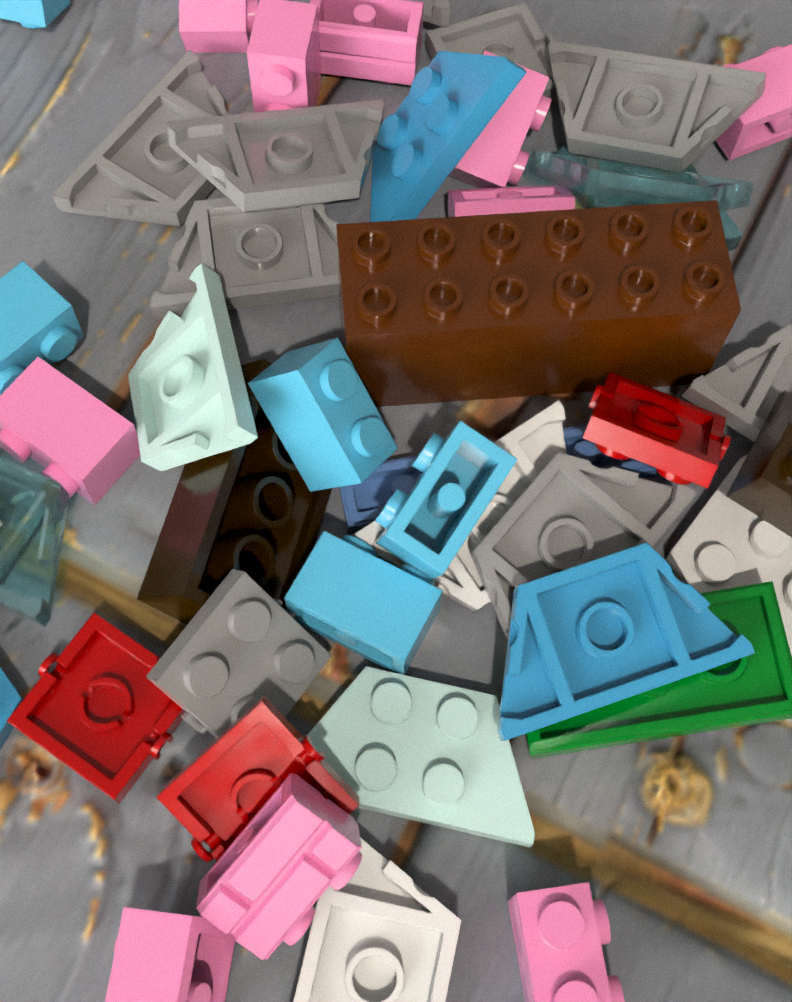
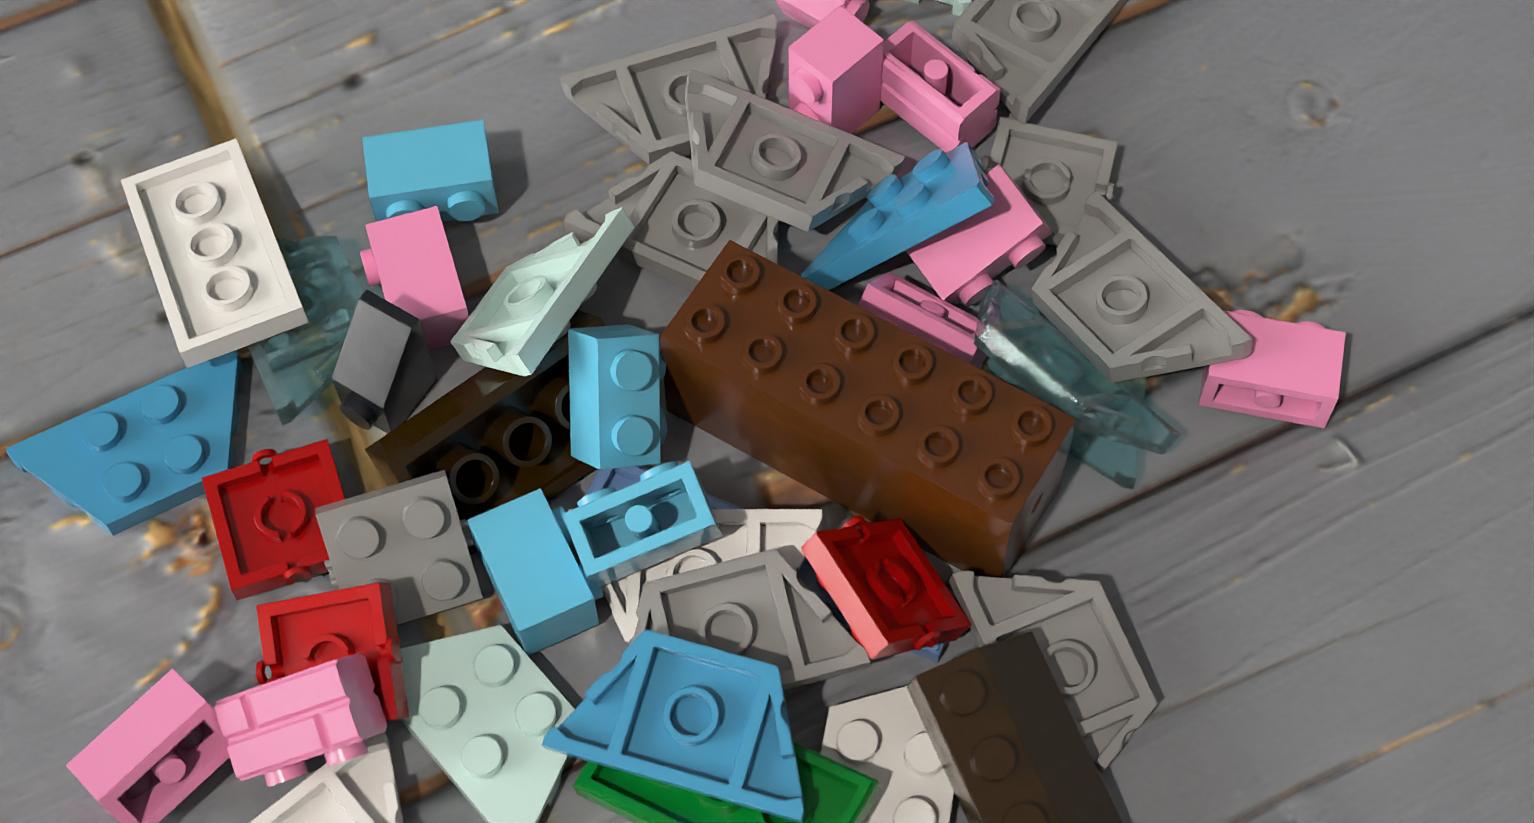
camera: 40 degrees right, 5 degrees down
none -> black slope [331,289,438,434]

